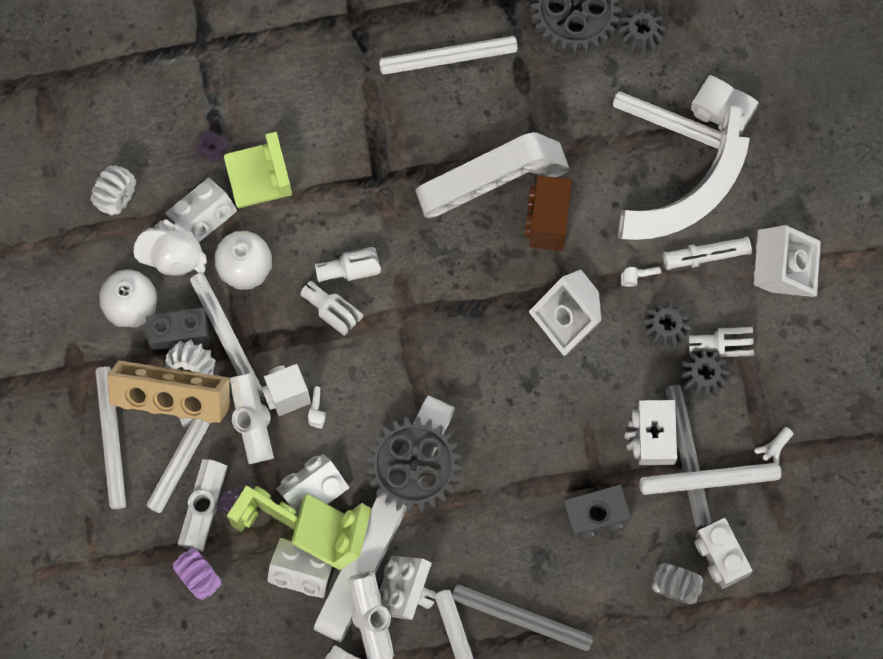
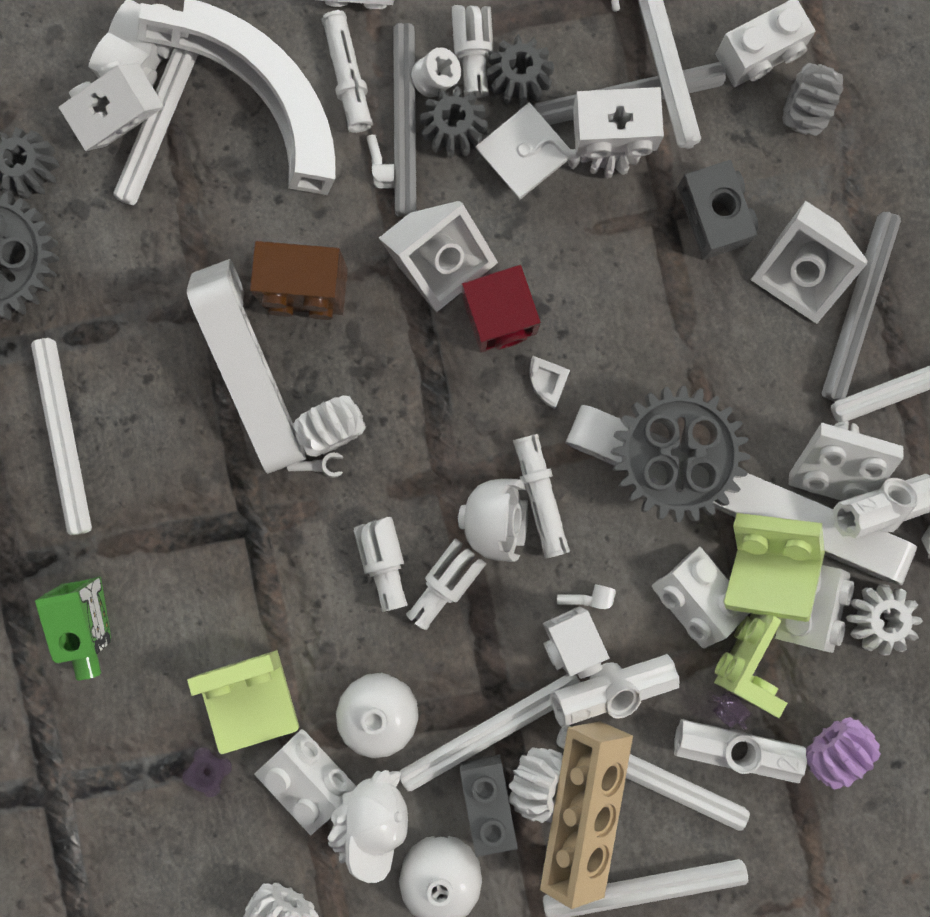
camera: 95 degrees left, 10 degrees up
none -> bright green torso [35,577,111,681]
none -> white brick [59,61,164,151]
none -> white hand [287,452,343,478]
none -> white gear [293,396,366,457]
none -> light grey axle [393,23,417,217]
none -> white wheel [411,47,461,98]
none -> white cylinder [458,479,528,562]
none -> dark red head [462,264,541,353]
none -> white hat [475,102,581,200]
none -> white pin [513,434,570,558]
none -> white tile [529,356,570,409]
none -> white slope [751,201,868,324]
none -> white gear [846,584,923,655]

